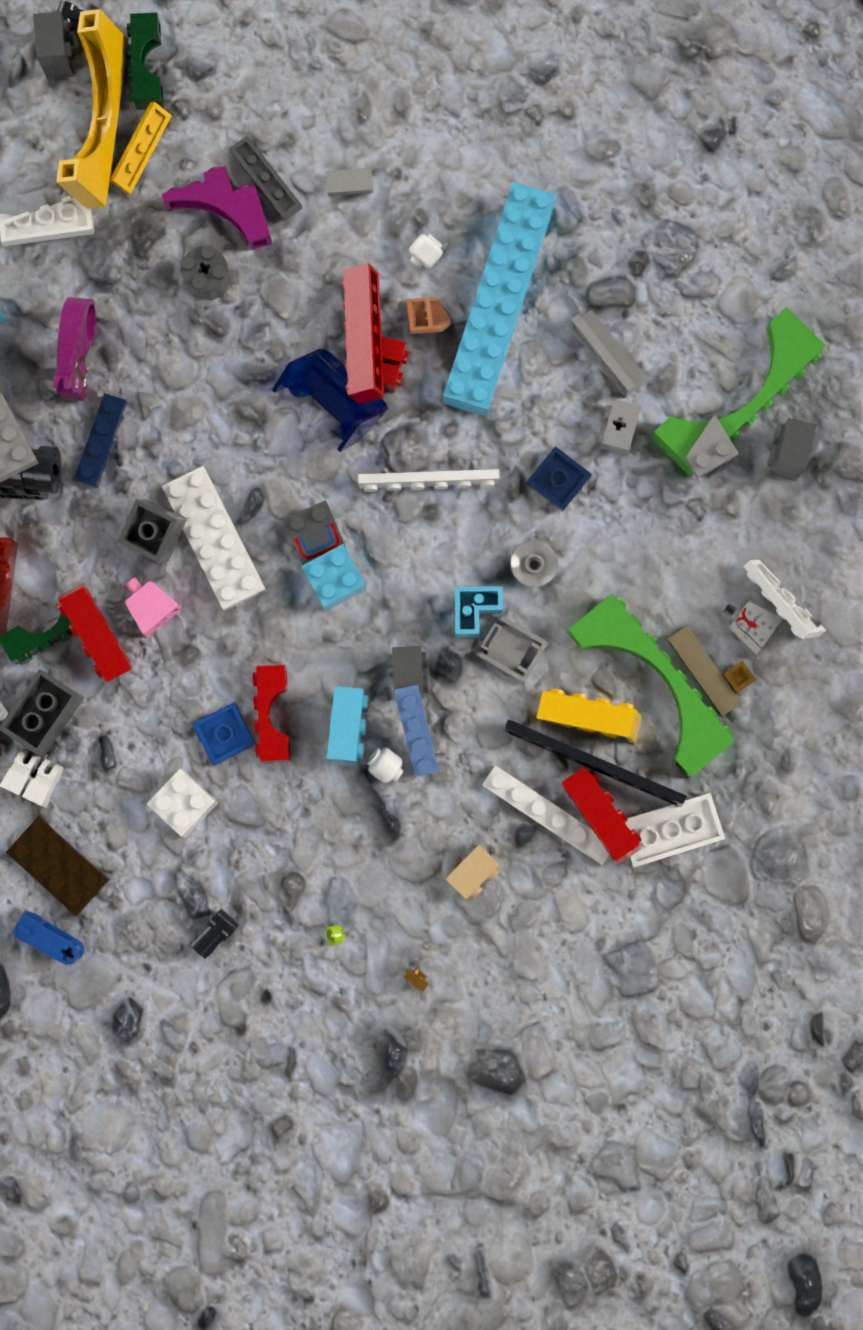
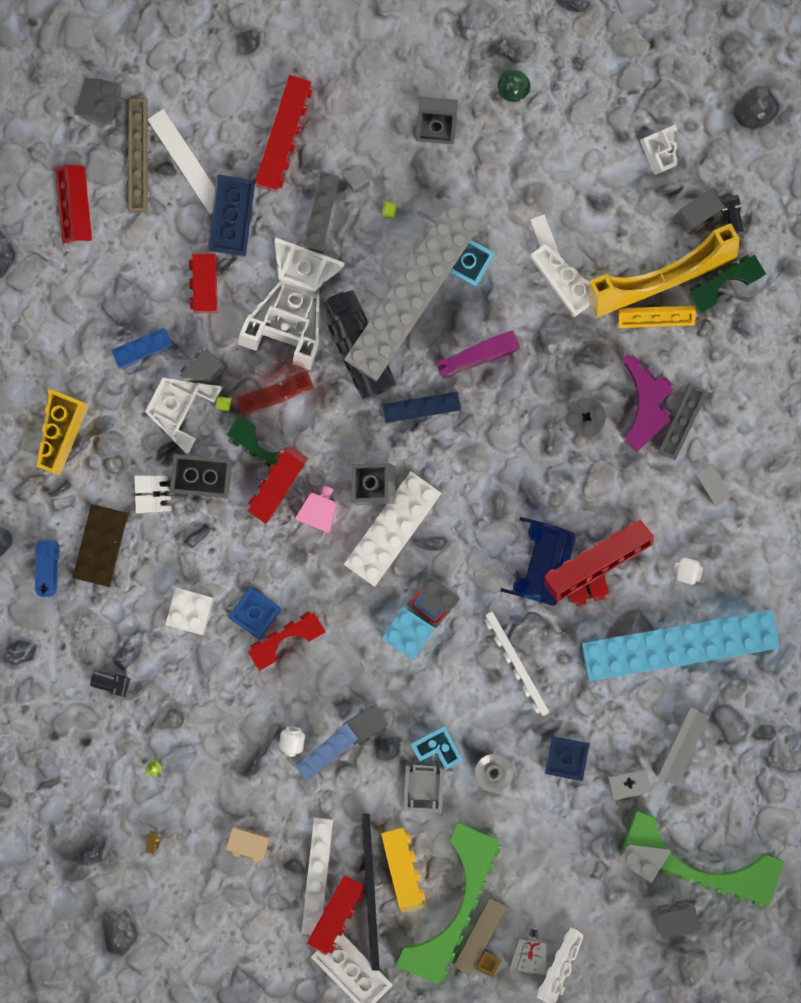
camera: 65 degrees right, 5 degrees up
medium azure brick [327,686,369,764] -> none
nougat slope [406,297,451,334] -> none

